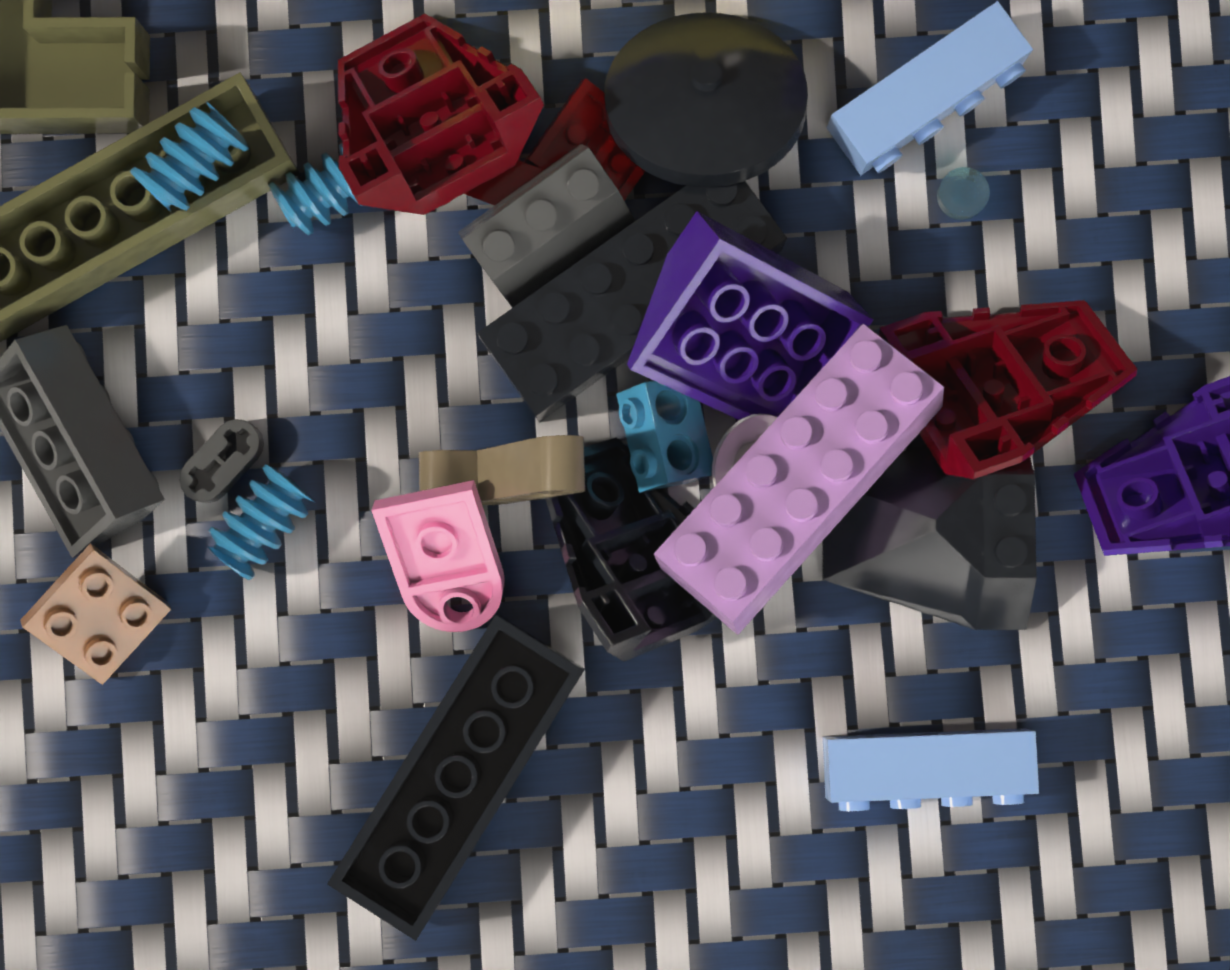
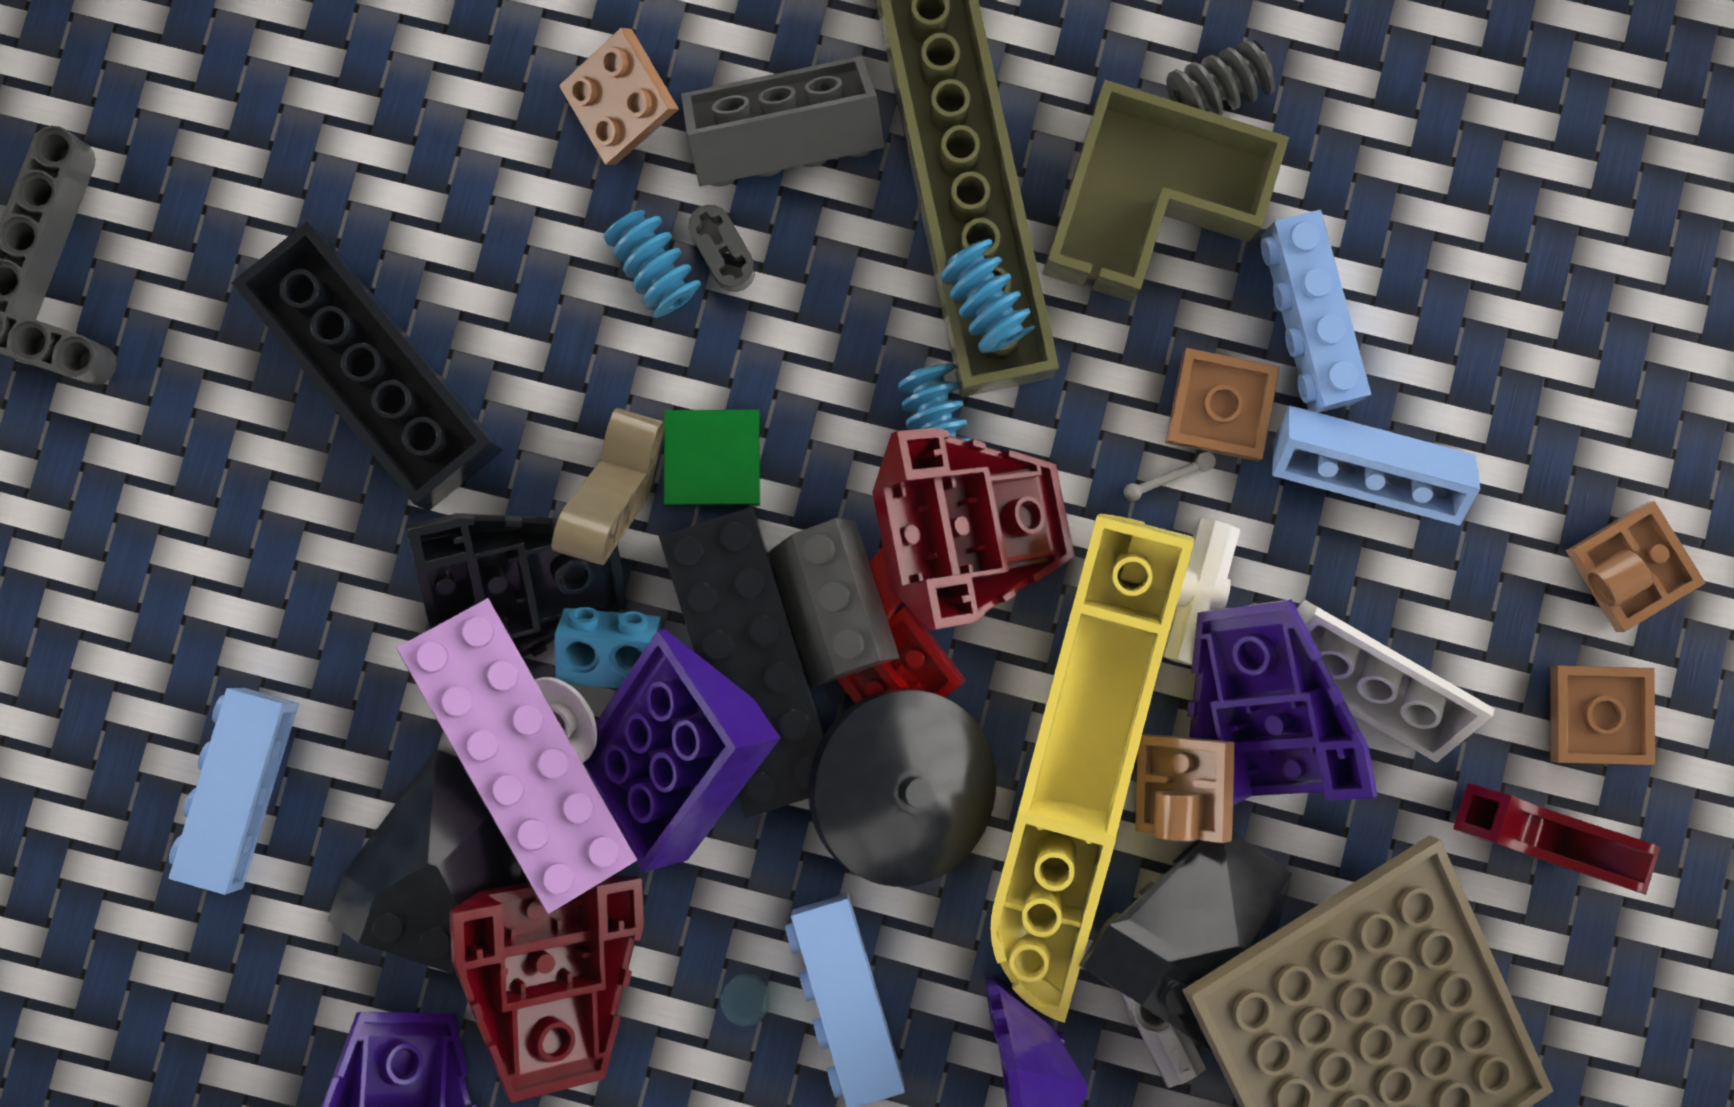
camera: 105 degrees right, 0 degrees up
bright pink tile [371,480,505,632] -> none
none -> green tile [664,409,760,506]

